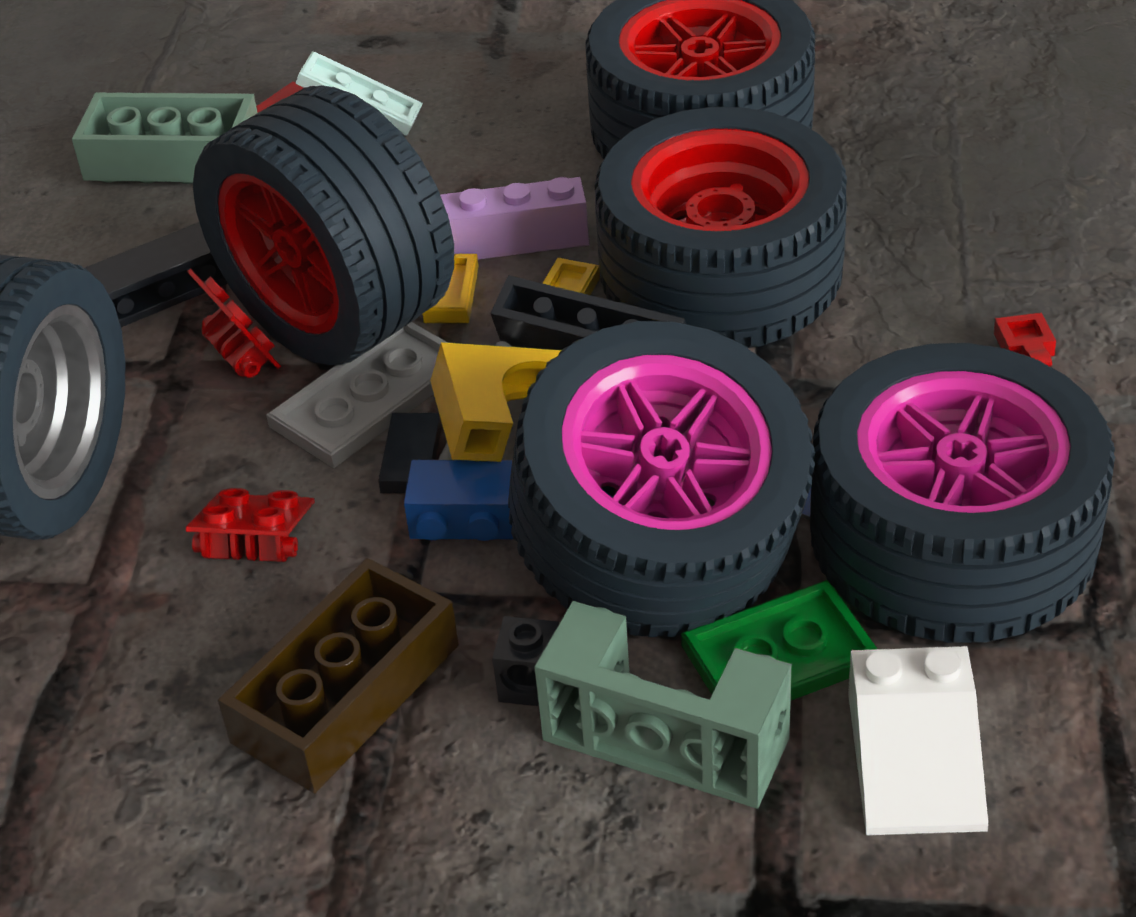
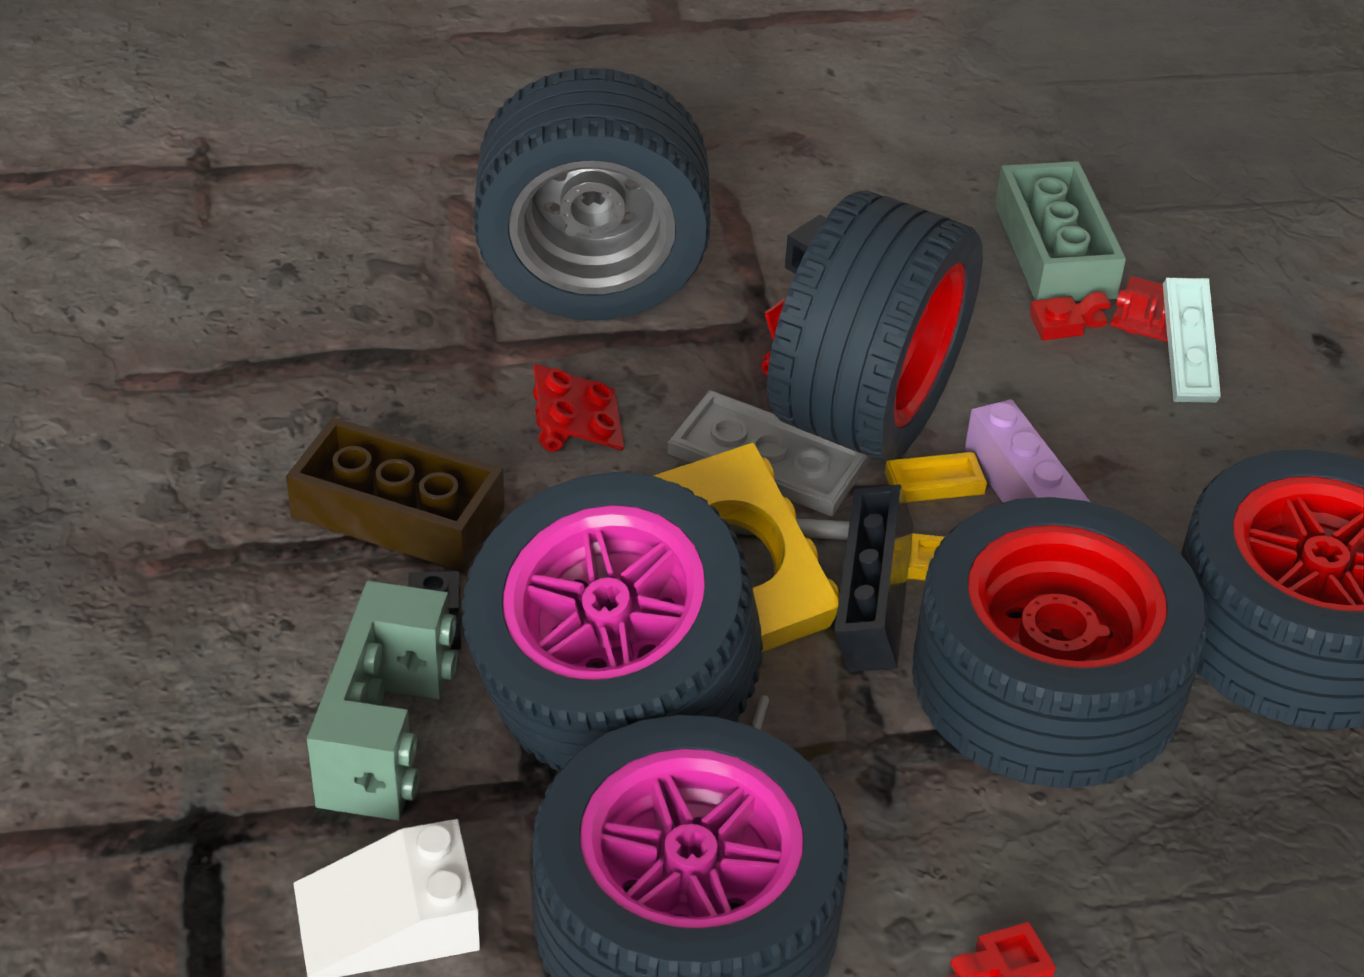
camera: 70 degrees right, 0 degrees up
green tile [681,580,877,701] -> none

